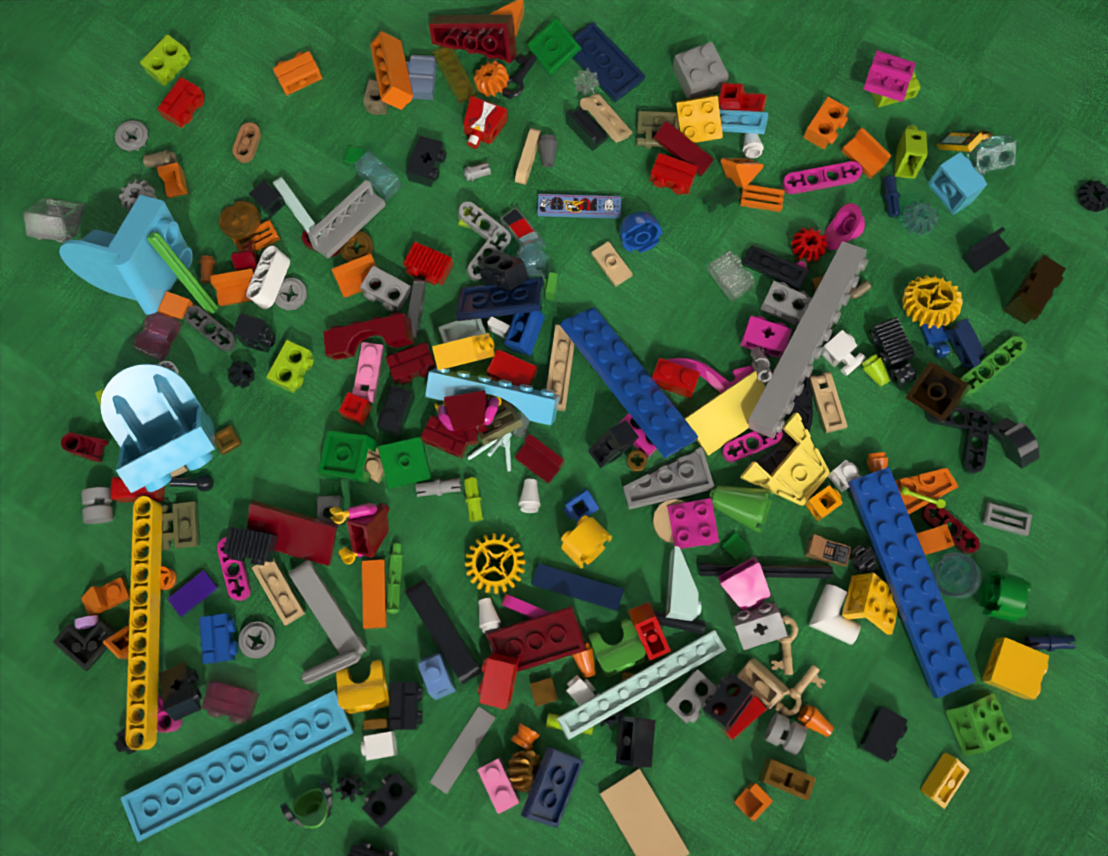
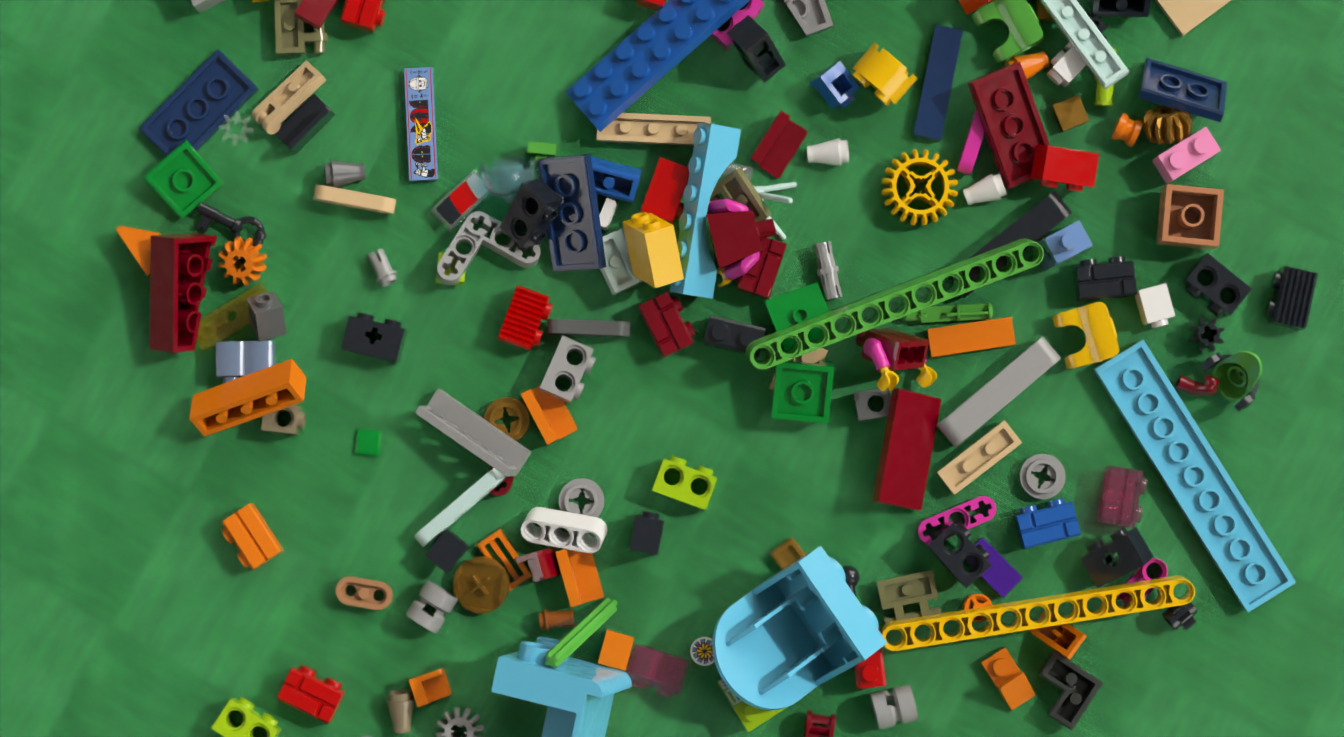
camera: 95 degrees left, 10 degrees up
lavender tile [74,615,99,630] -> none
dark grey beam [184,305,237,352] -> none
black brick [223,527,278,566] -> none
black gear [227,361,255,389] -> none
light grey axle [301,649,361,684] -> none
dark red arch [323,312,414,361] -> none
red panel [339,392,372,426] -> none
bright pink plate [352,342,384,403] -> none
clear light blue brick [354,150,401,201] -> none
pearl gold tile [363,718,389,730] -> none
light grey sticker [430,706,495,794] -> none
red torso [463,96,508,149] -> none
lime axle [464,477,484,522] -> none
tan plate [591,241,633,287] -> none
blue cylinder [619,211,663,253] -> none
pearl gold bush [627,450,647,472] -> none
none -> dark grey brick [247,291,287,342]
none -> light grey wheel [406,580,458,634]
none -> bright green beam [746,238,1044,369]
none -> black brick [925,521,992,588]
none -> nougat brick [1156,184,1224,250]
none -> dark red arm [1175,375,1219,396]

